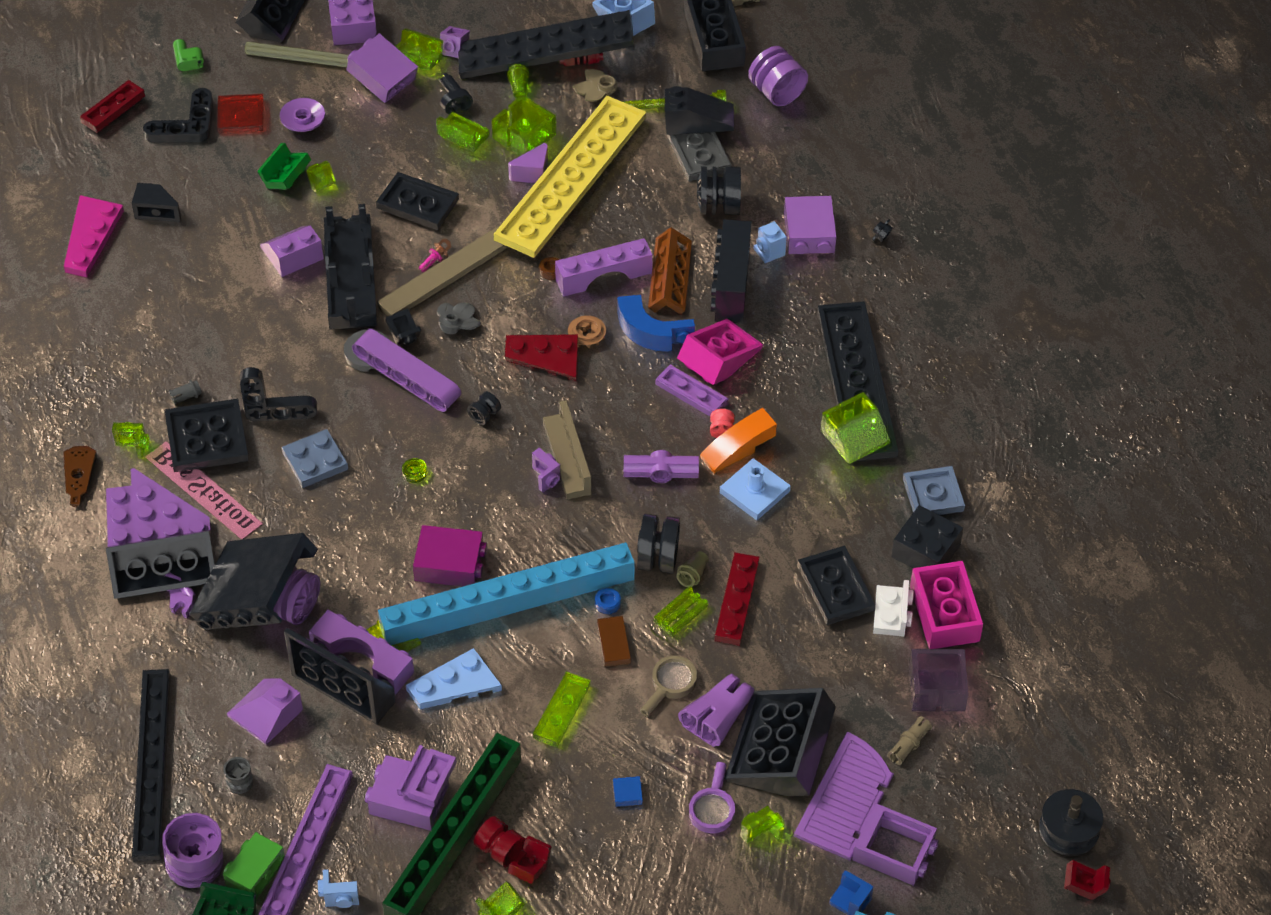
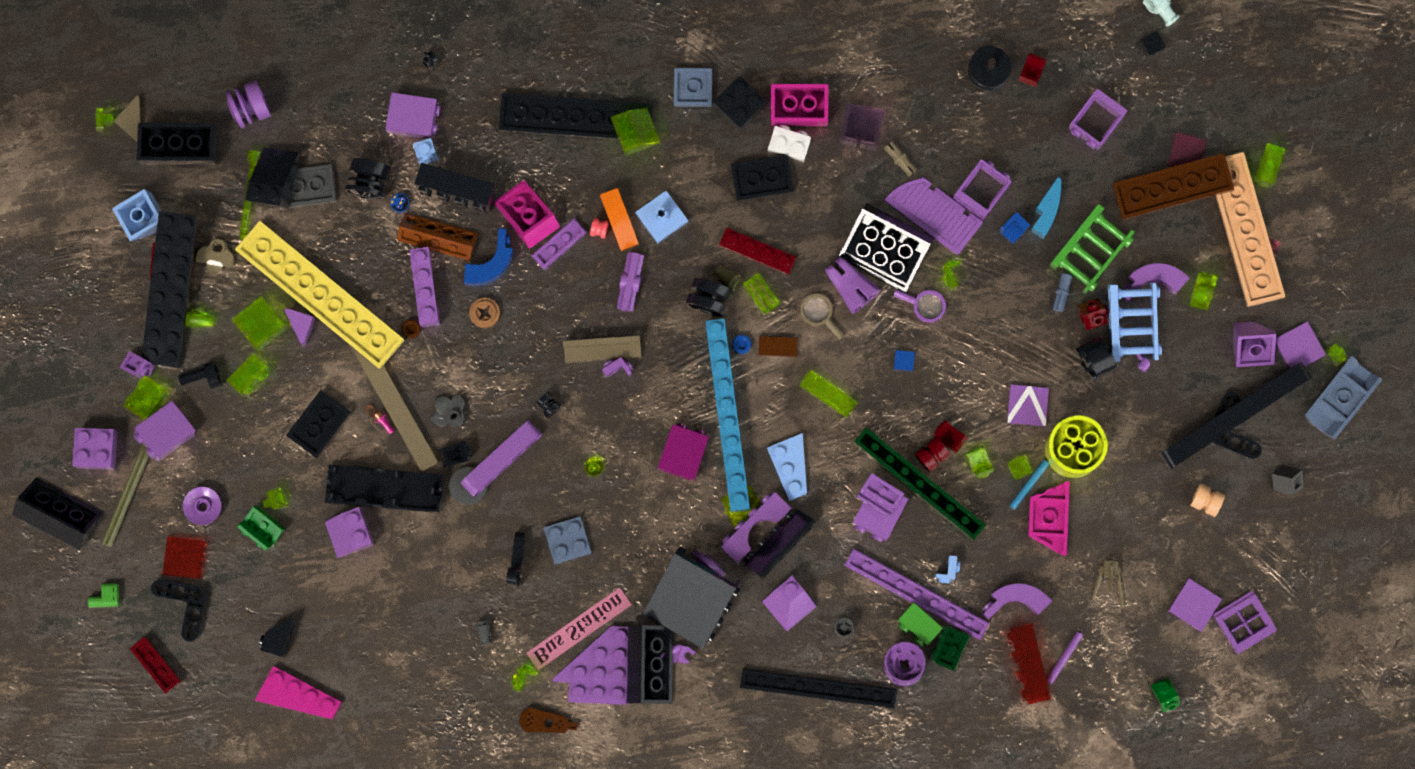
camera: 75 degrees left, 30 degrees up
black plate [164,398,249,472] -> none
dark red wing [505,334,579,382] -> none
none -> blue tile [390,193,410,213]

